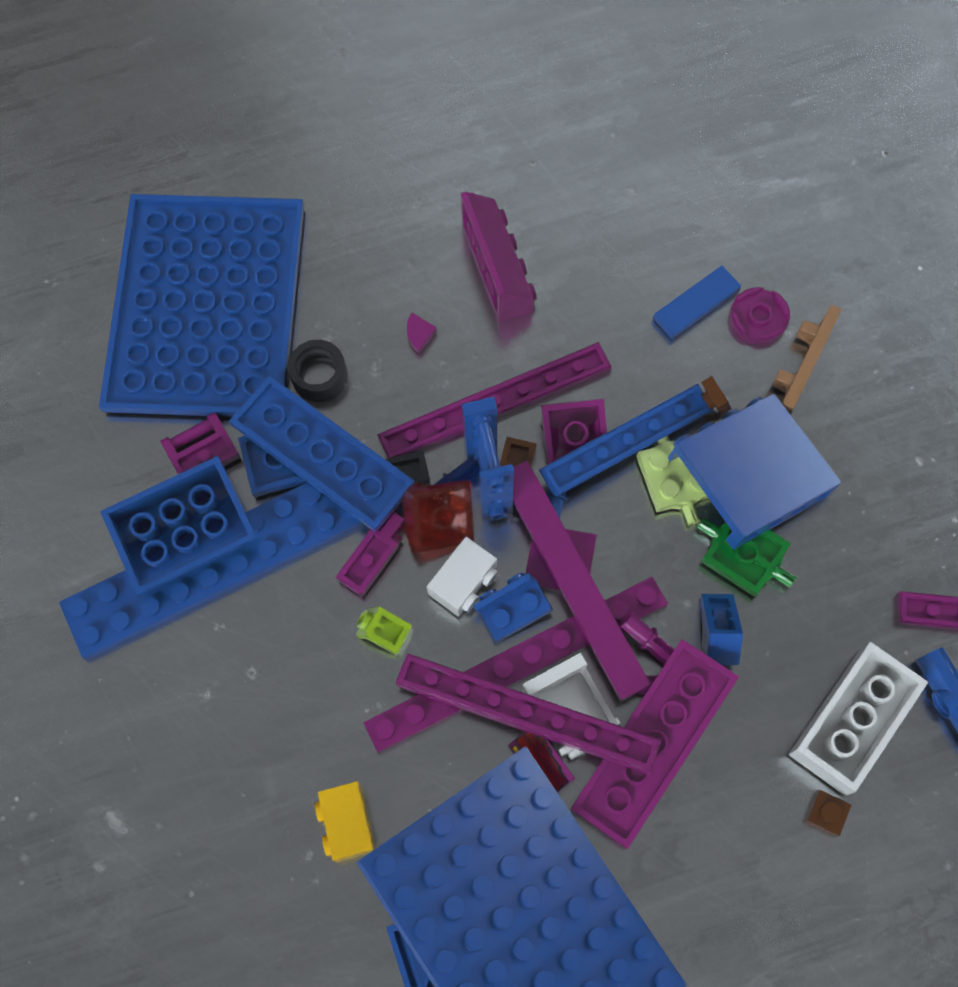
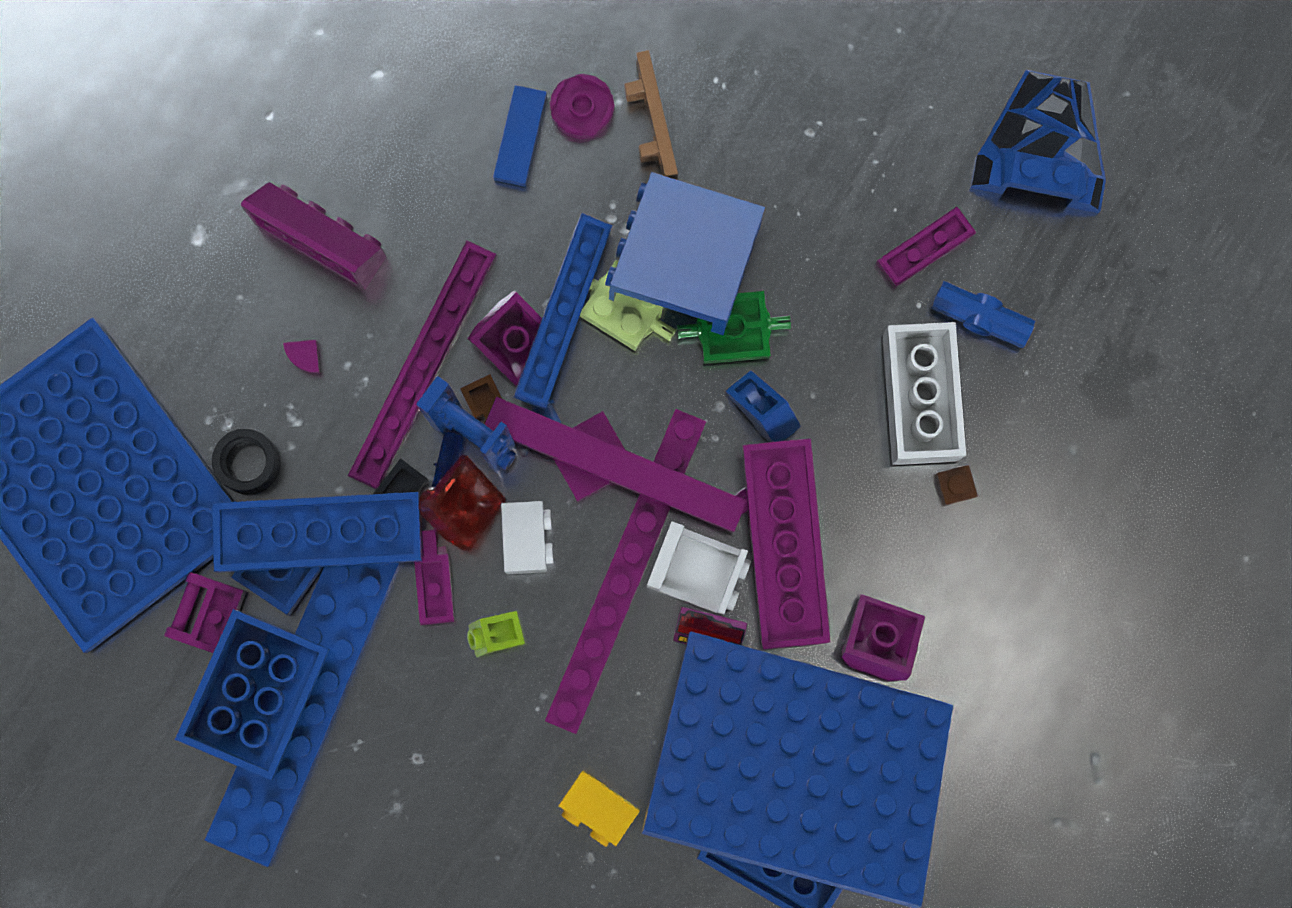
camera: 45 degrees left, 10 degrees up
magenta tile [395,653,661,775] -> none
blue bracket [473,572,554,642] -> none
magenta axle [618,611,675,665] -> none
reddish brown plate [701,376,732,416] -> none
none -> magenta slope [842,594,925,681]

